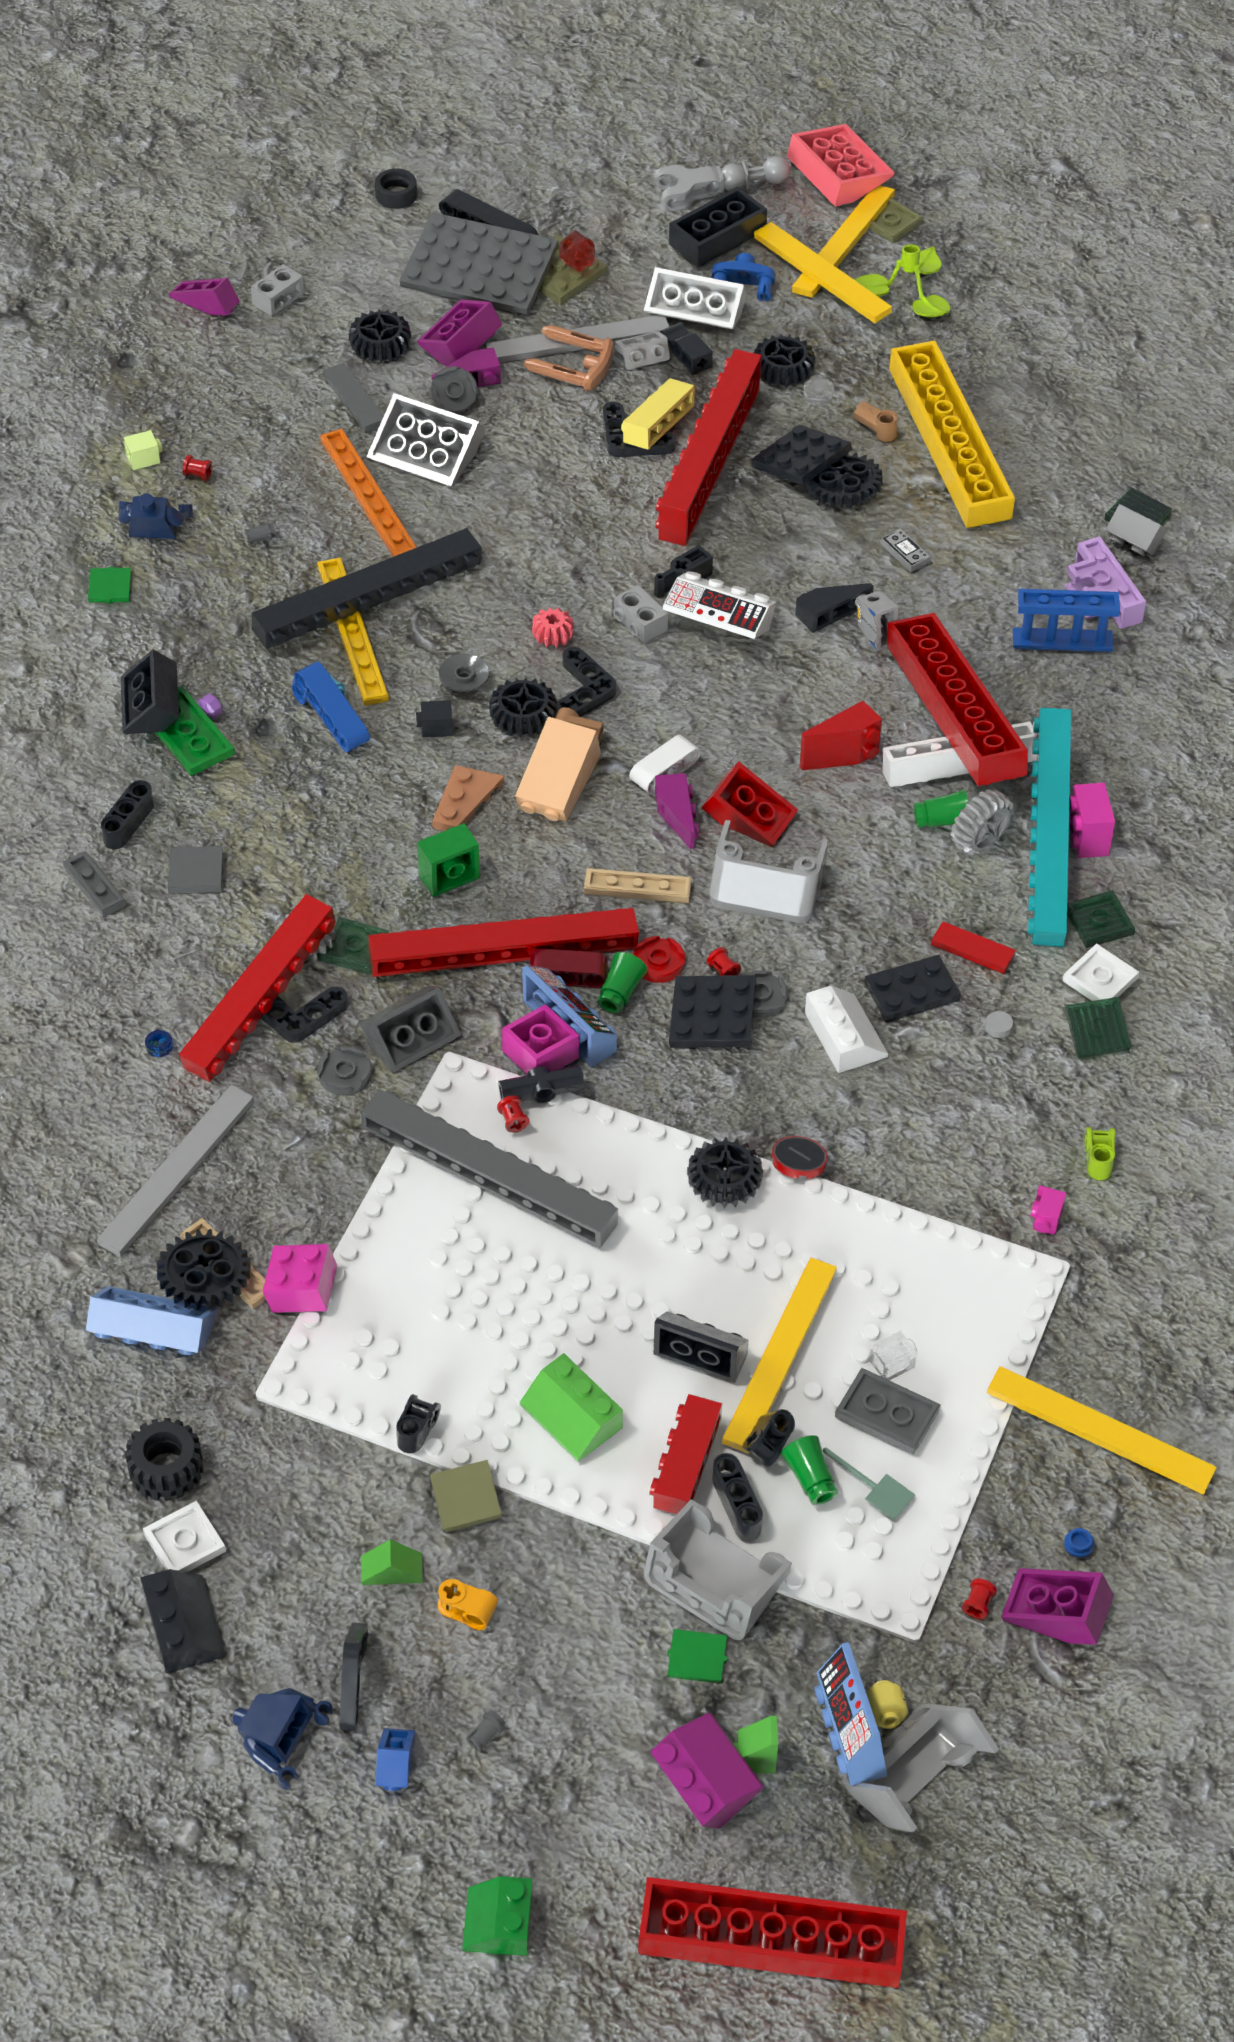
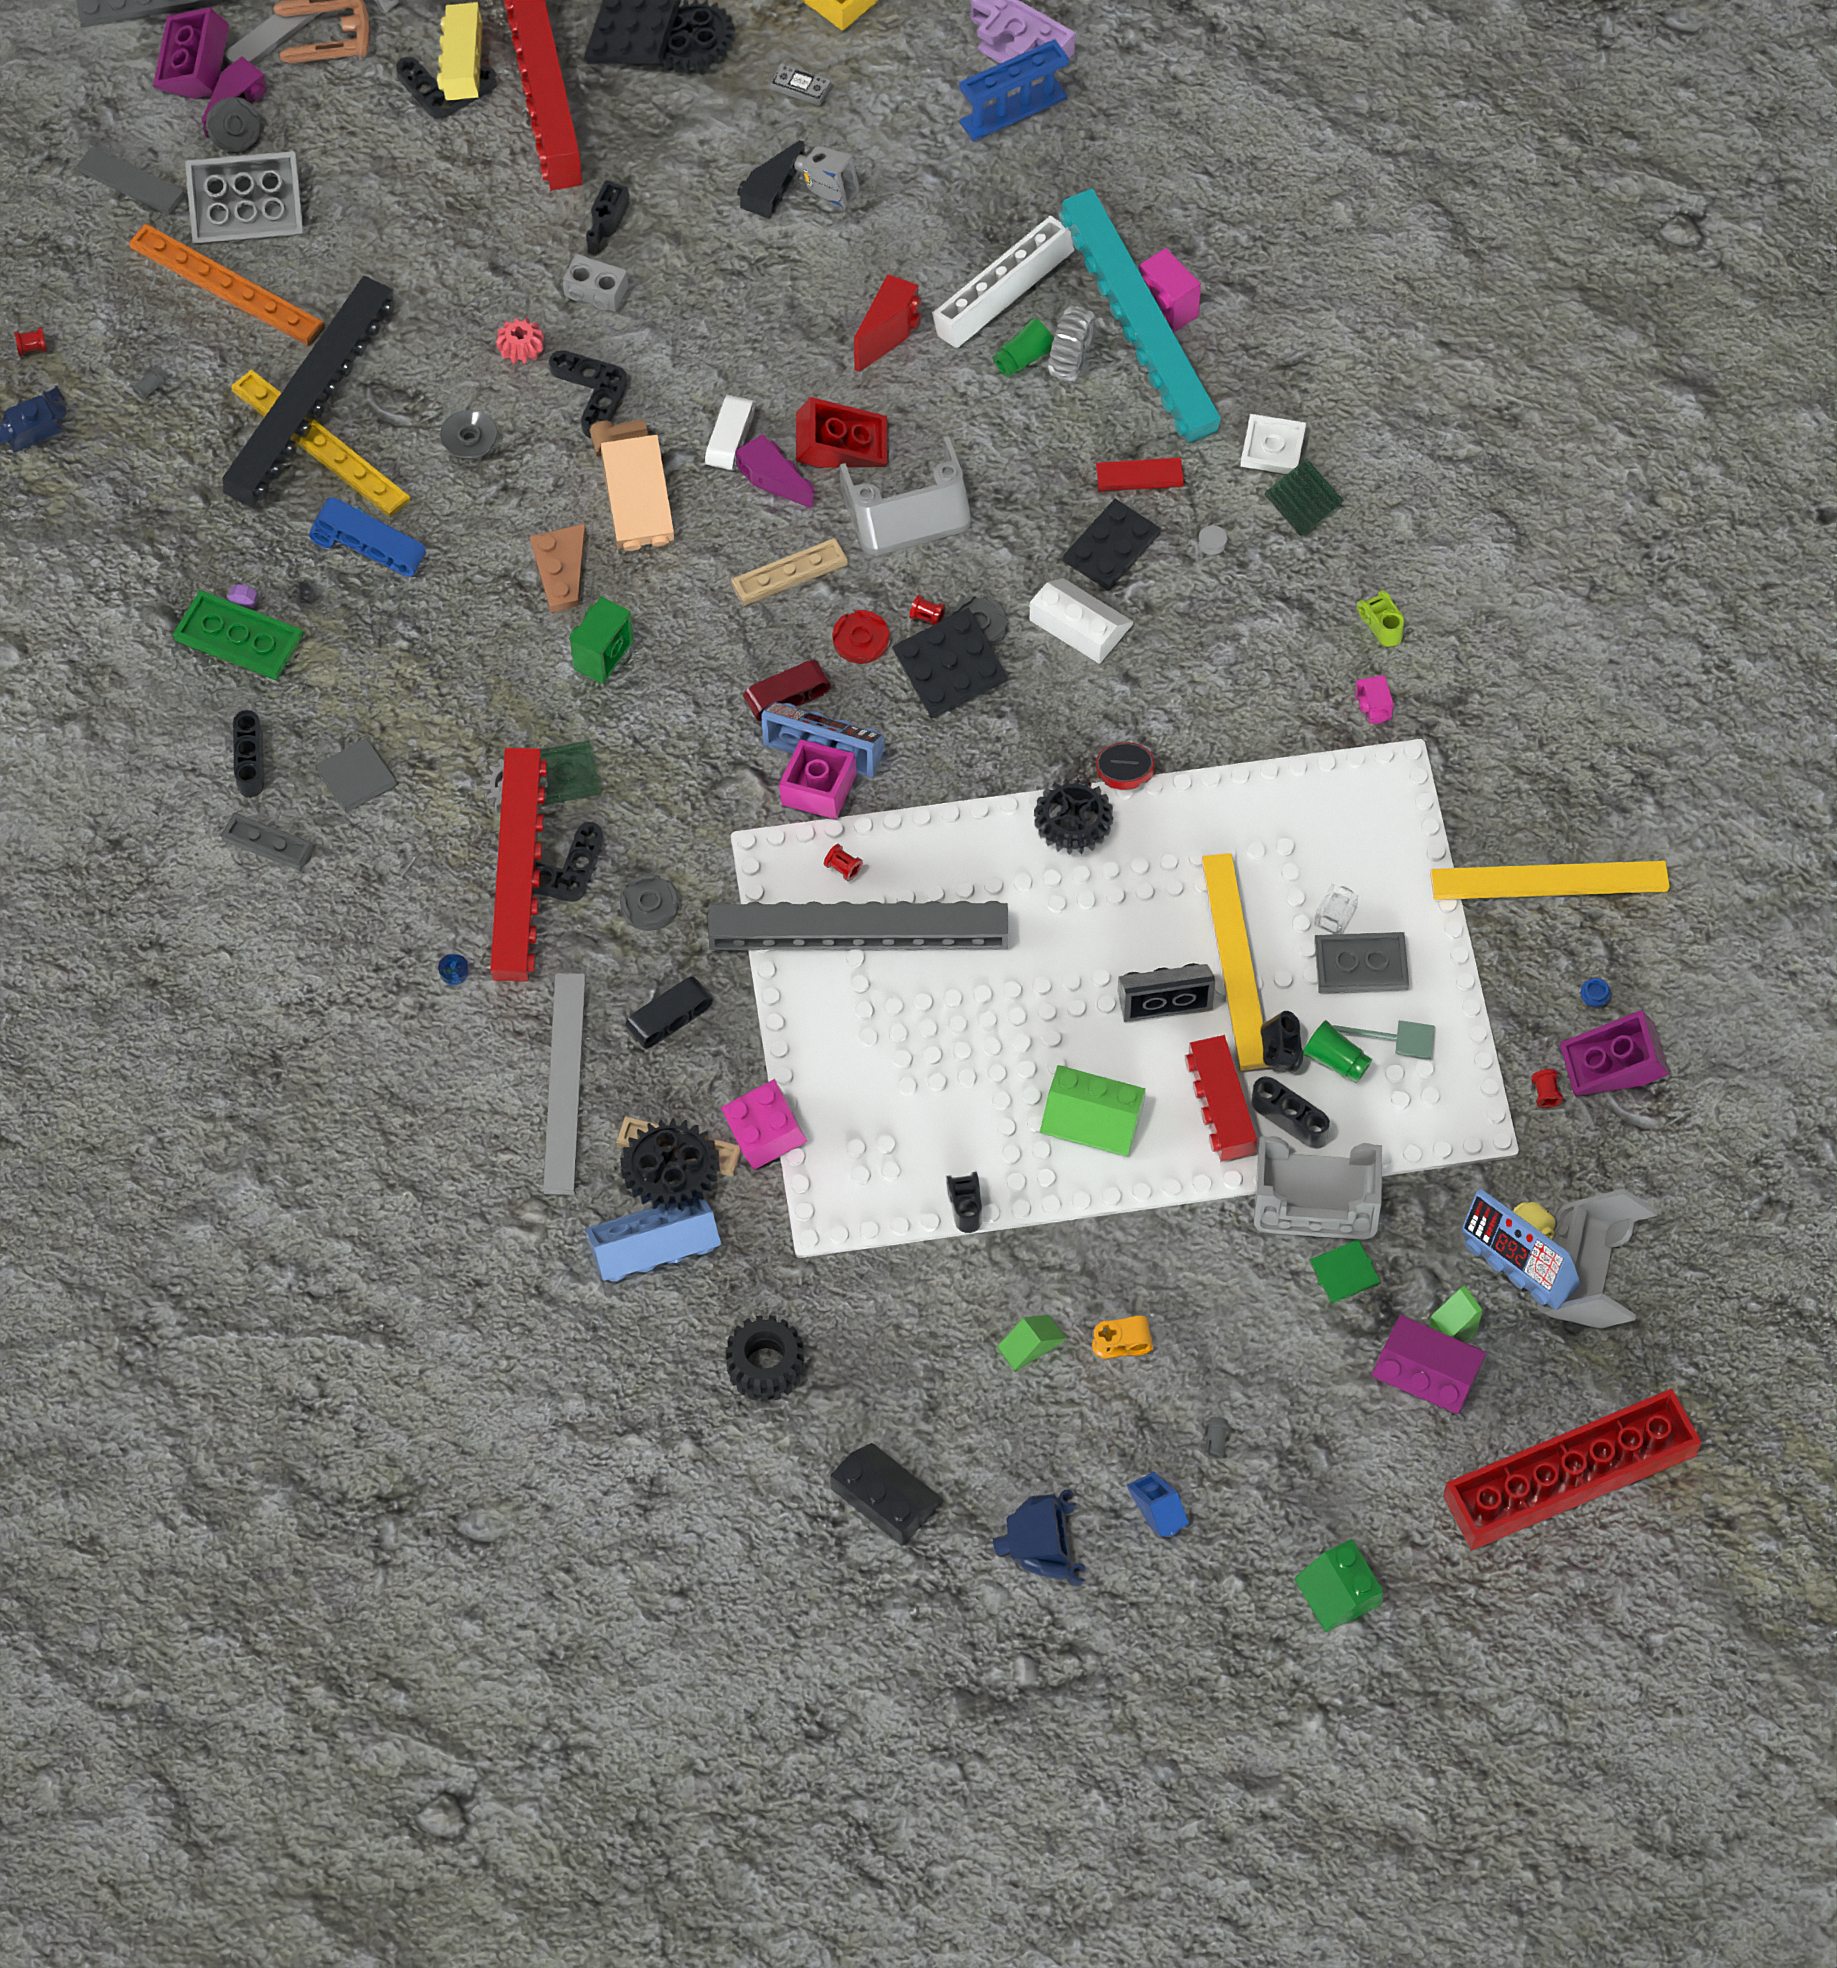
camera: 30 degrees left, 10 degrees up
green piece [88,566,131,604] -> none
black slope [121,649,179,735] -> none
white plate [143,1501,226,1572] -> none
black beam [339,1622,368,1731] -> none
black gear [349,309,411,363] -> none
dark grey slope [359,986,461,1073] -> none
red brick [368,908,639,977] -> none
black brick [416,700,453,738] -> none
olive tile [430,1460,502,1533] -> none
black gear [489,677,557,738] -> none
black piece [498,1065,585,1104] -> none
green plant [597,952,648,1014] -> none
slope [663,571,776,639] -> none
red brick [887,613,1028,786] -> none
clear green tile [1067,890,1135,948] -> none
none -> black beam [625,976,713,1049]

